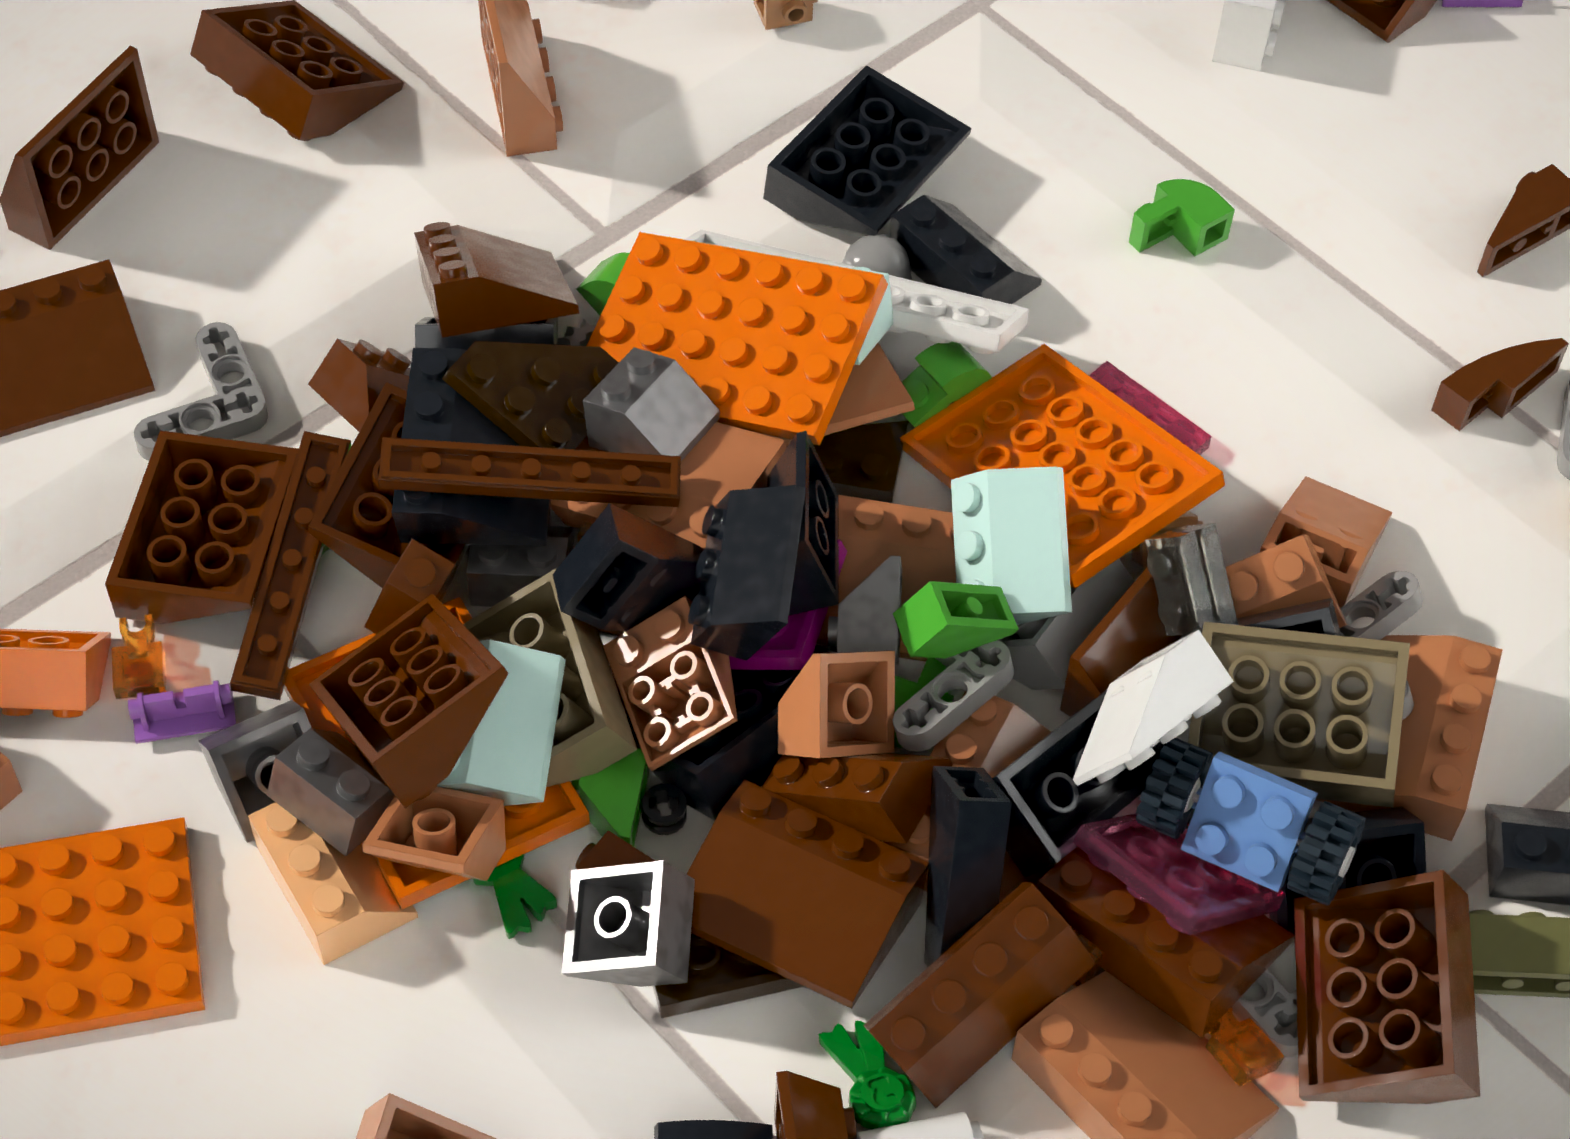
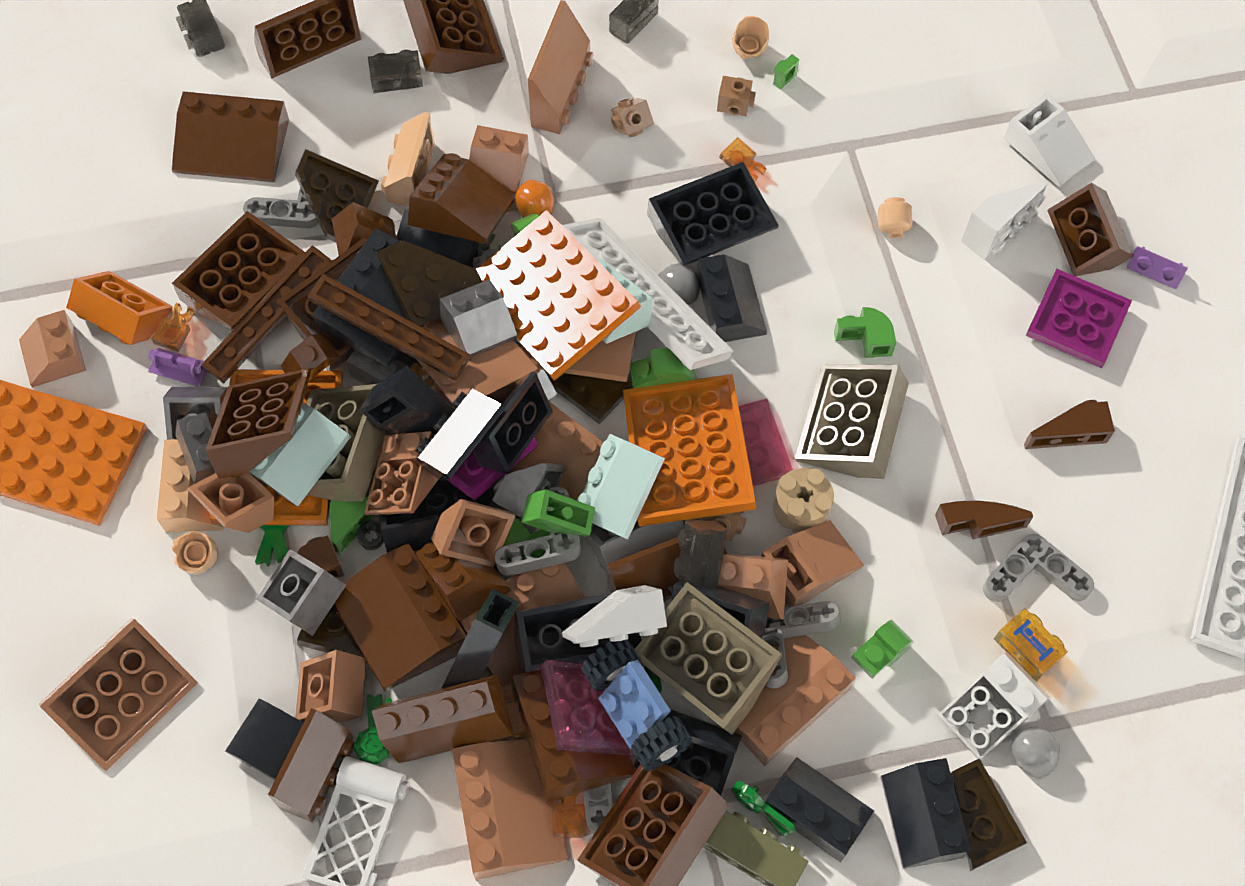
camera: 30 degrees right, 10 degrees up
none -> light nougat hair [172,531,218,574]
none -> dark brown plate [295,149,379,242]
none -> nougat slope [295,650,366,722]
none -> clear smoke brick [368,49,423,93]
none -> light nougat slope [381,112,435,206]
none -> nougat slope [469,125,529,194]
none -> orange hair [515,179,554,218]
none -> medium nougat brick [611,98,654,137]
none -> clear orange plate [719,137,767,182]
none -> green piece [731,780,795,837]
none -> tan brick [773,468,834,533]
none -> dark tan slope [795,364,909,479]
none -> bright green brick [851,619,914,679]
none -> light nougat head [878,197,912,238]
none -> magenta plate [1025,268,1132,369]

